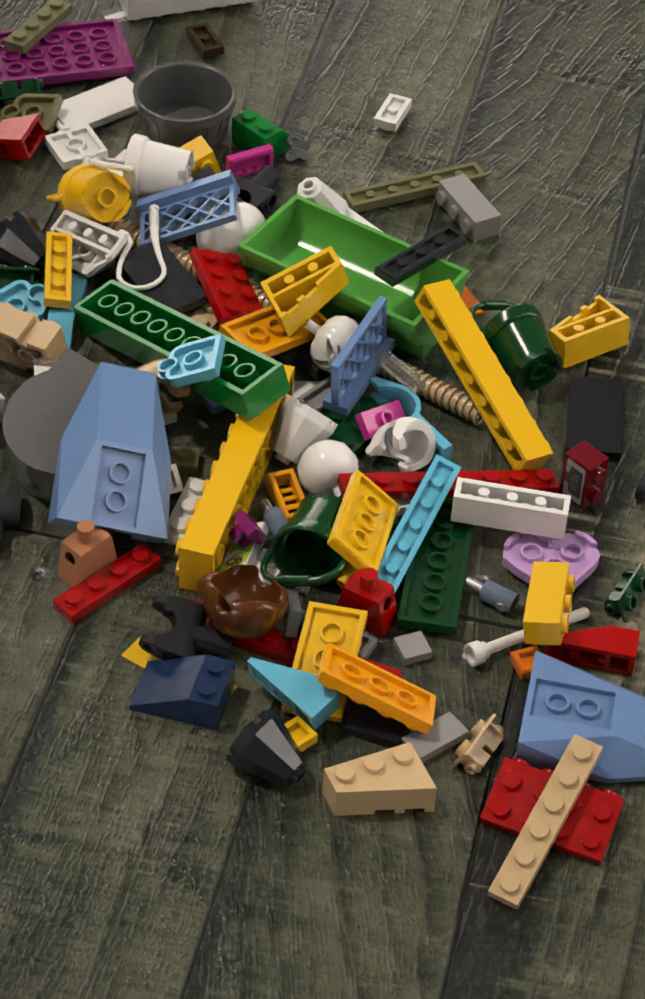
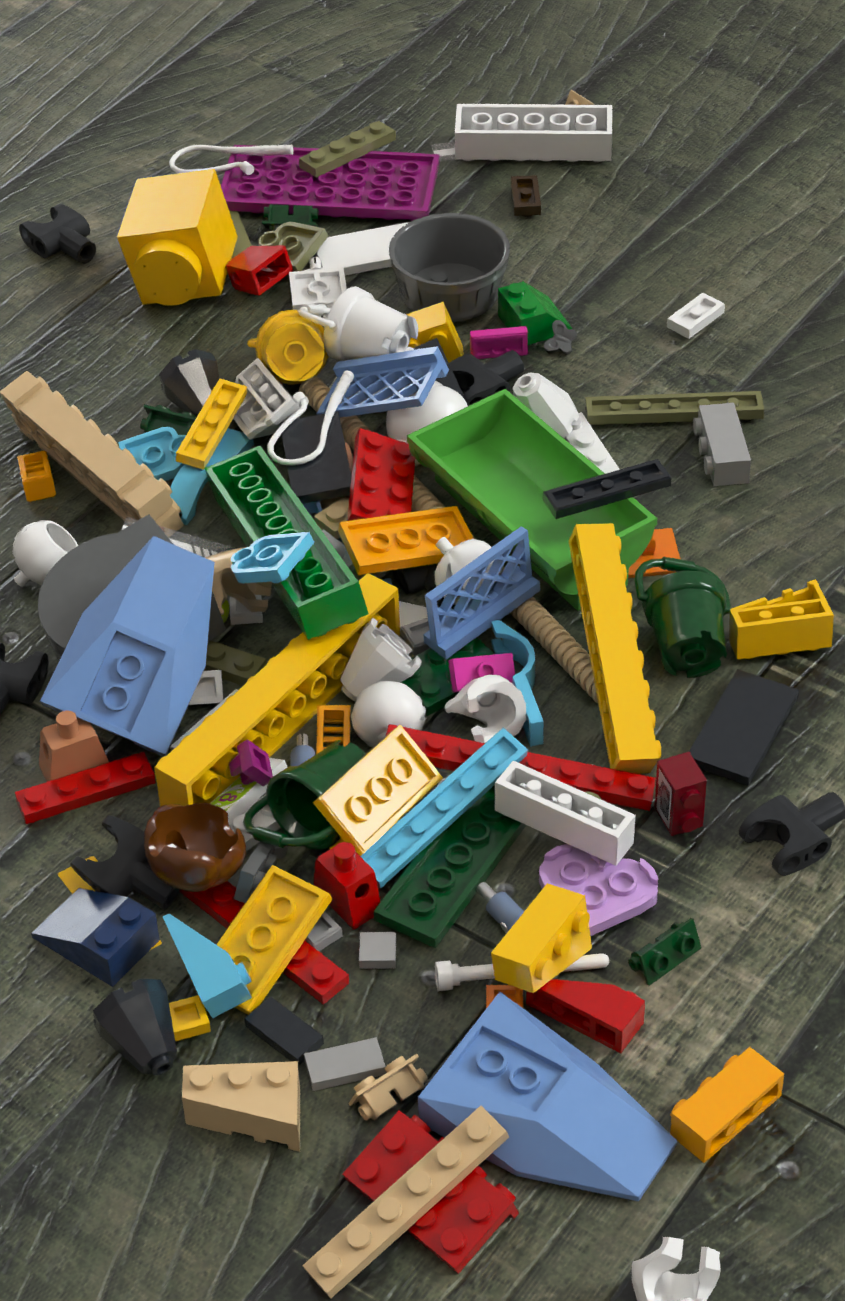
camera: 25 degrees right, 0 degrees up
yellow wedge [260,246,349,337] -> none
light orange plate [316,642,436,735] -> none
clear tile [374,351,425,393] -> none

